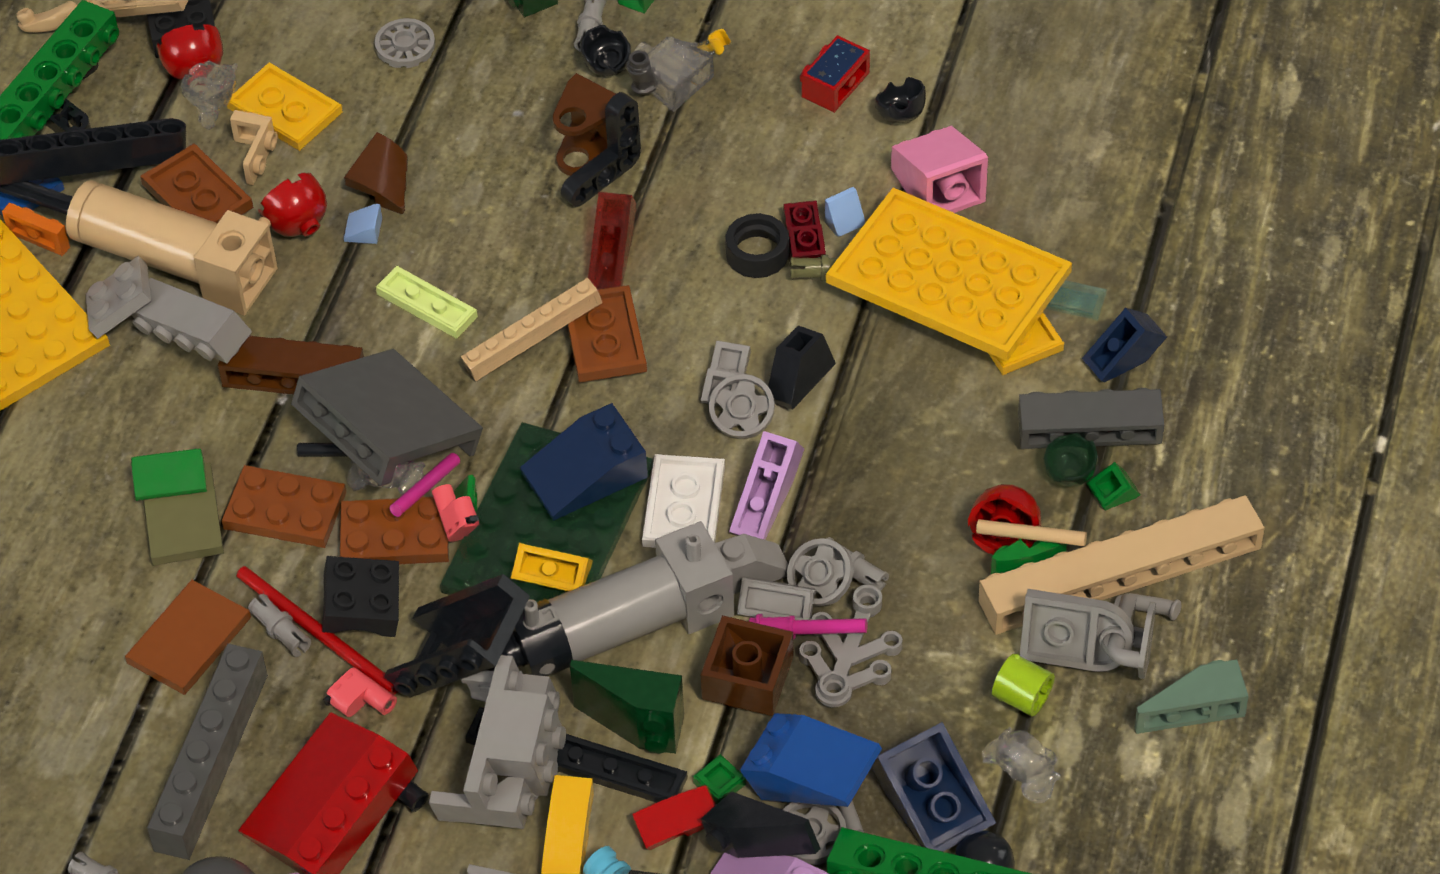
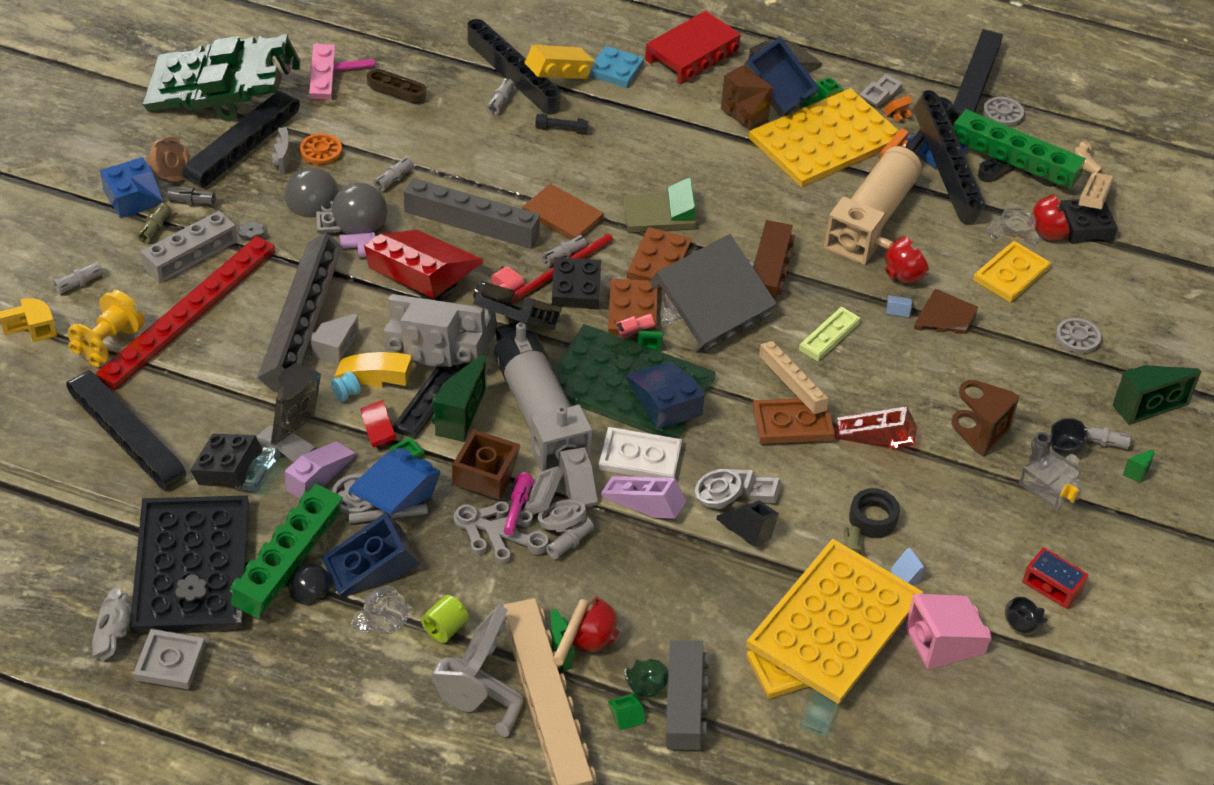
camera: 90 degrees right, 5 degrees down
light grey plate [85,256,152,338] -> none
light grey brick [132,278,252,363] -> none
dark orange plate [140,143,254,223] -> none
tan bracket [230,110,278,185] -> none
dark pink bar [390,453,460,517] -> none
yellow slope [511,543,593,591] -> none
black beam [560,92,641,207] -> none
black slope [701,791,821,858] -> none
dark red slope [783,200,826,258] -> none
dark blue slope [1082,307,1167,382] -> none
sand green slope [1134,659,1249,734] -> none

